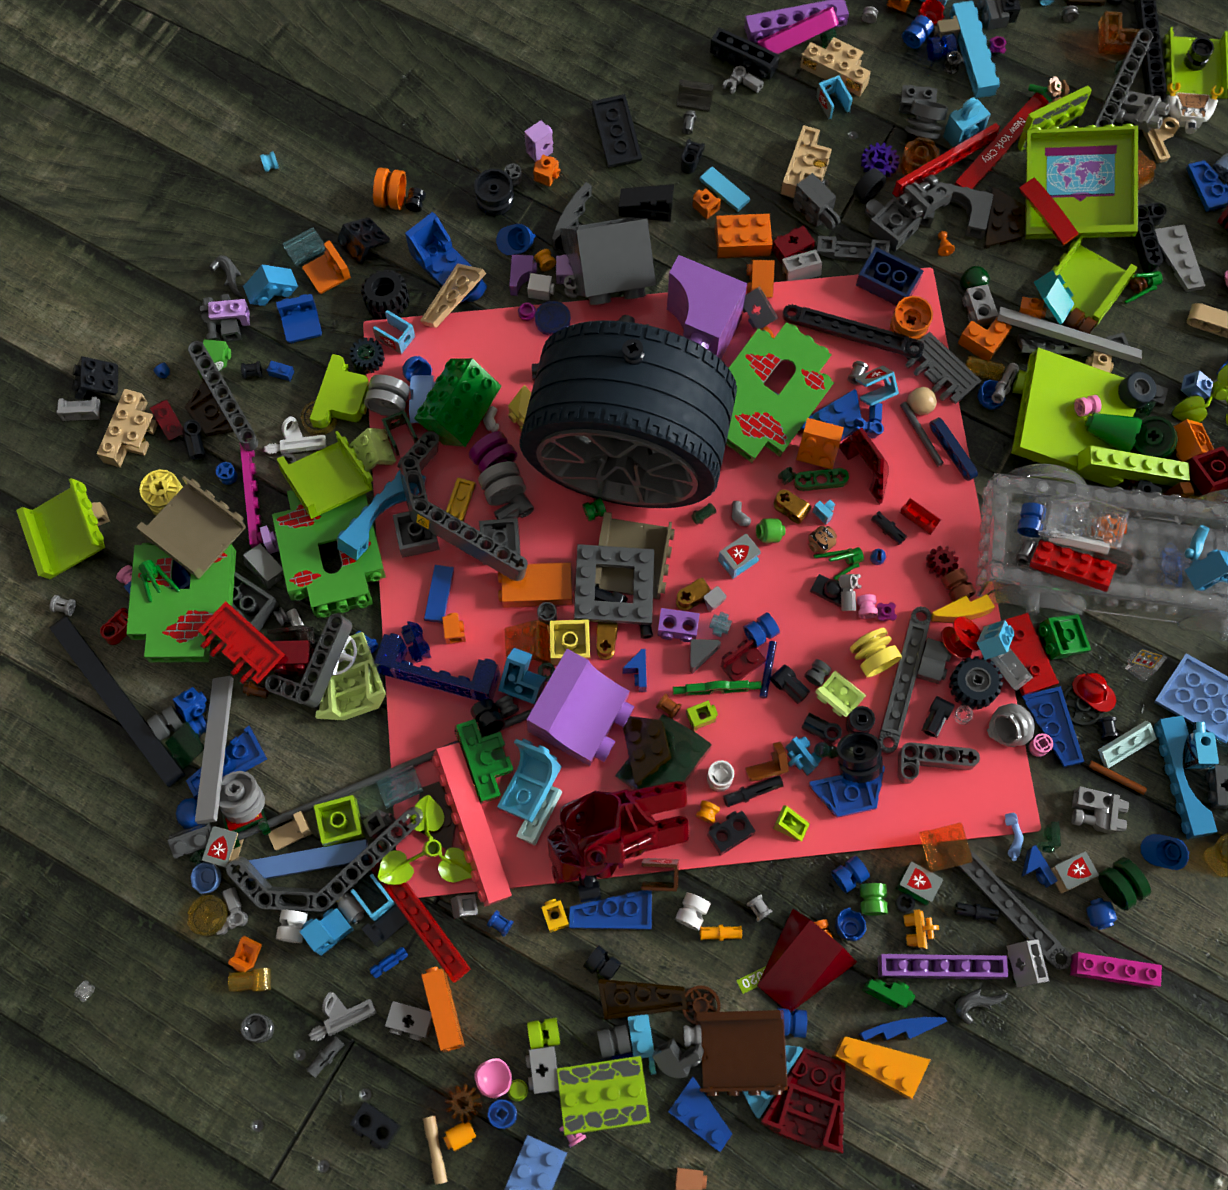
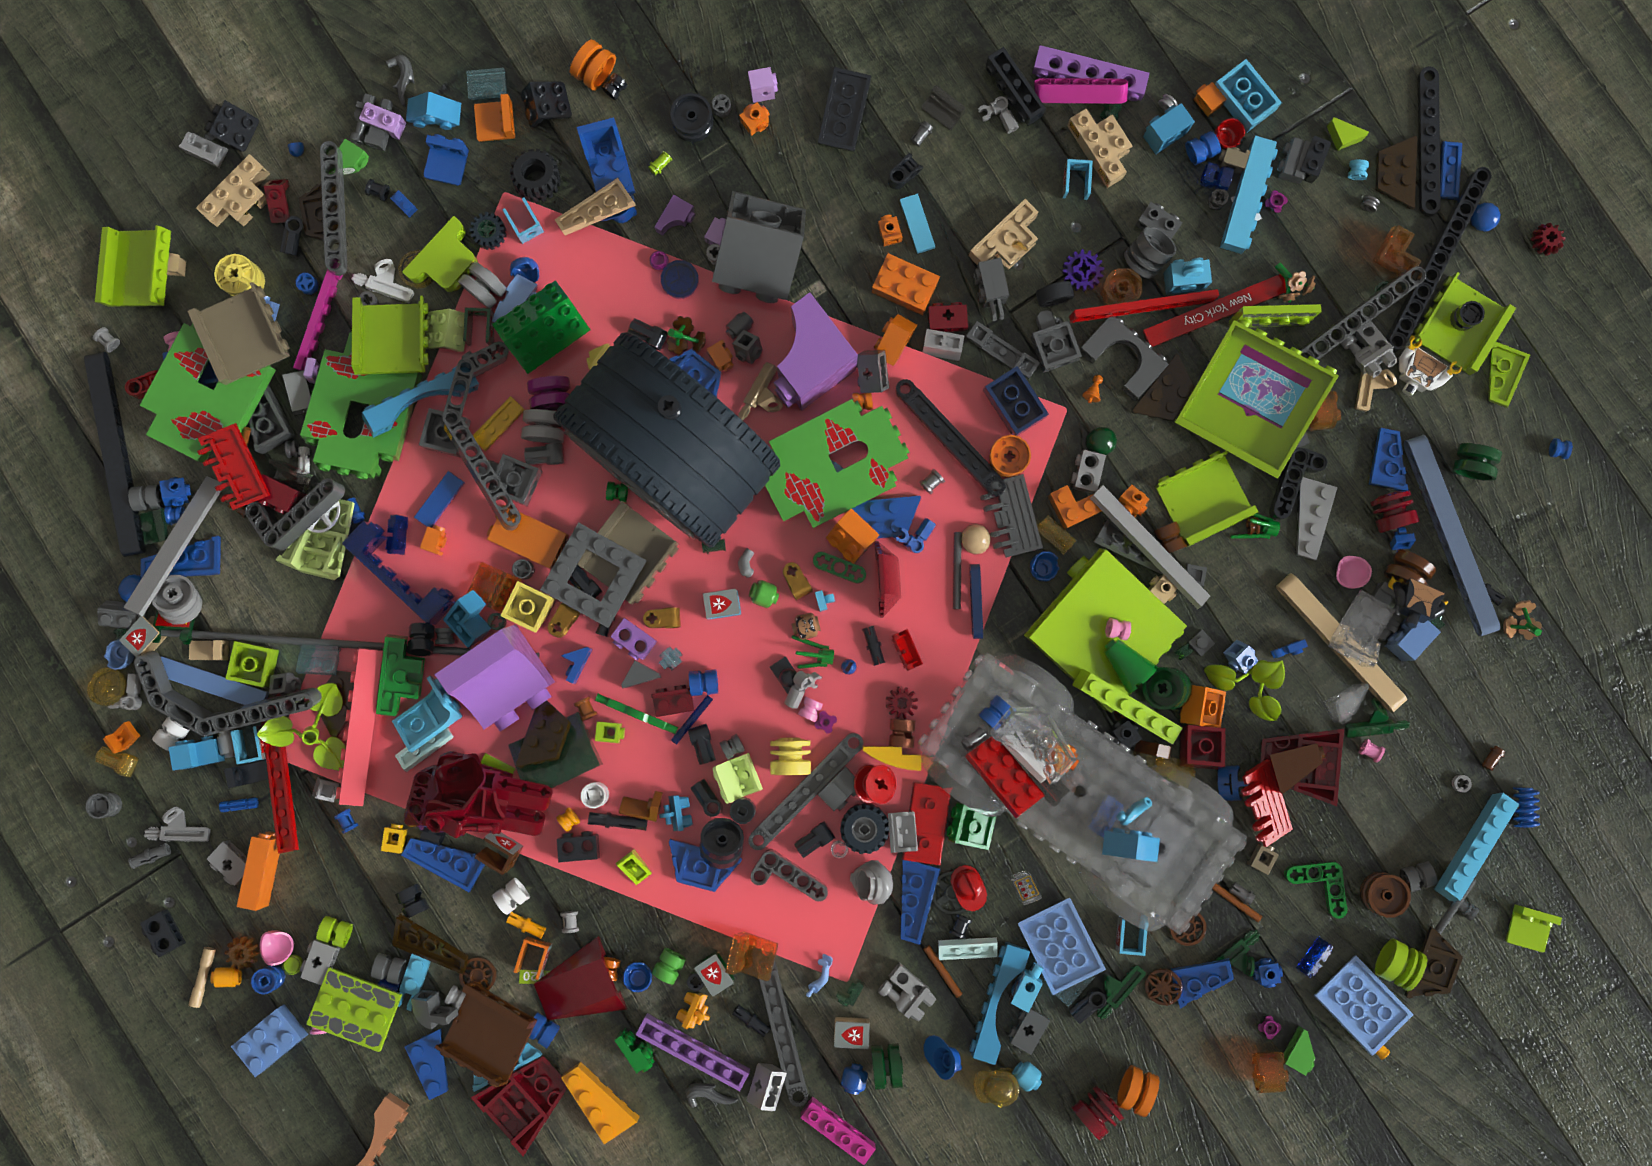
camera: 25 degrees right, 15 degrees up
green plant [138,560,180,602] -> none
white arm [483,406,499,432] -> none
blue piece [496,224,536,255] -> none
white brick [527,273,555,301] -> none
light orange wheel [534,249,556,272] -> none
dark grey slope [552,182,592,249] -> none
black wedge [618,184,674,222] -> none
light grey slope [704,586,727,612] -> none
clear green bush [778,467,797,485] -> none
pin [814,742,837,759] -> none
blue wheel [831,855,870,893] -> none
medium azure piece [855,366,899,406] -> none
blue slope [858,1017,947,1041] -> none
dark grey hips [898,174,953,219] -> none
medium azure brick [977,620,1014,660] -> none
light grey pin [992,363,1019,403] -> none
red slope [1019,177,1079,245] -> none
blue slope [1021,845,1058,888] -> none
bright pink wheel [1029,733,1053,757] -> none
slope [1034,270,1074,324] -> none
black wheel [1118,372,1157,409] -> none
none -> orange piece [514,936,552,980]
none -> lime pin [648,151,672,176]
none -> dark azure brick [1143,103,1195,154]

